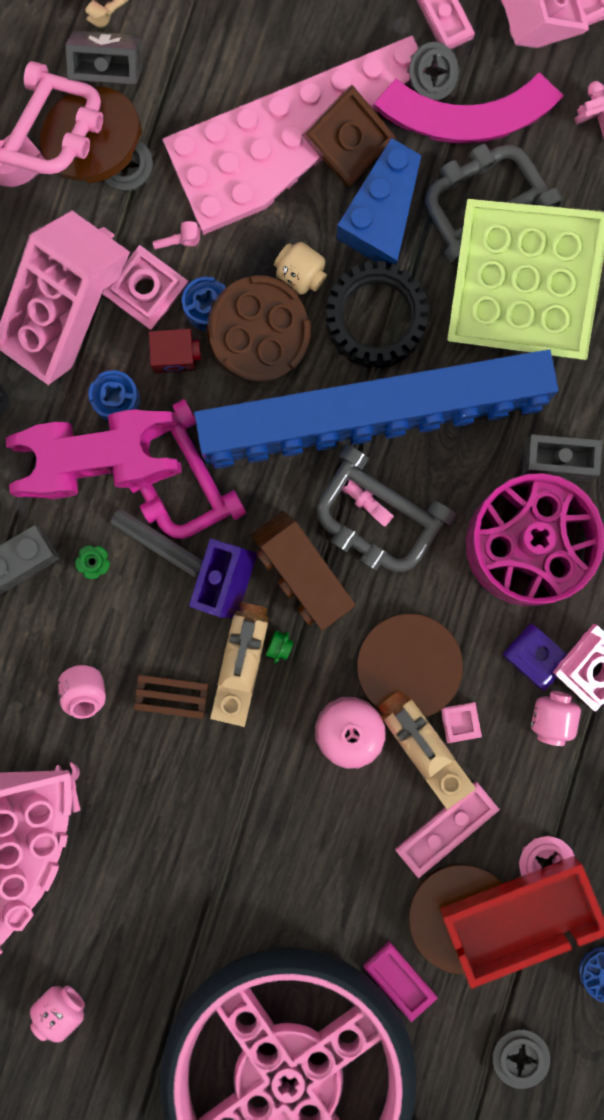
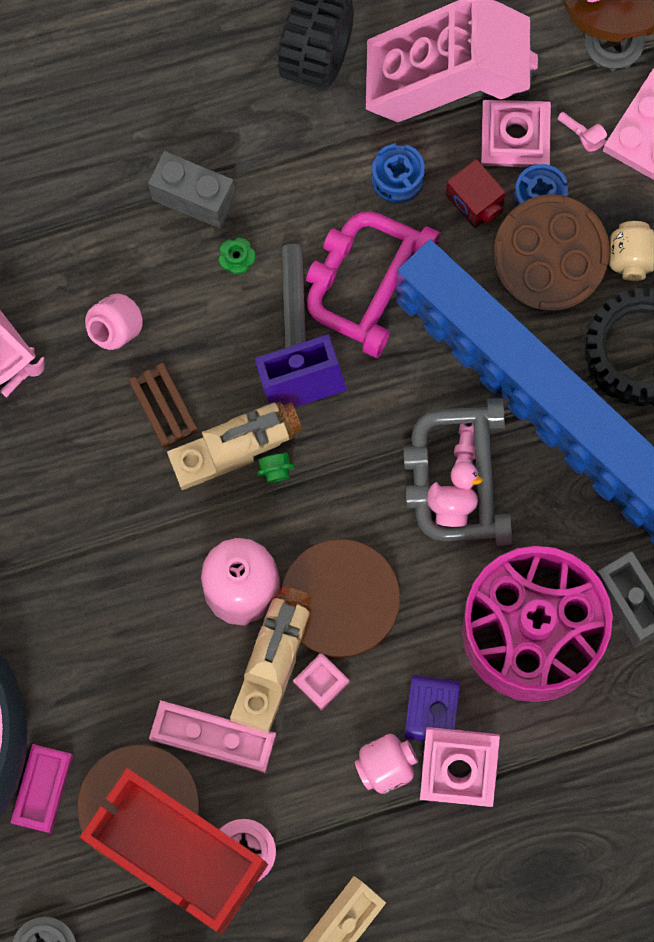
camera: 60 degrees right, 10 degrees down
dark pink piece [6,409,182,500] -> none
reddish brown wedge [250,511,356,631] -> none
none -> bright pink animal [427,462,483,527]

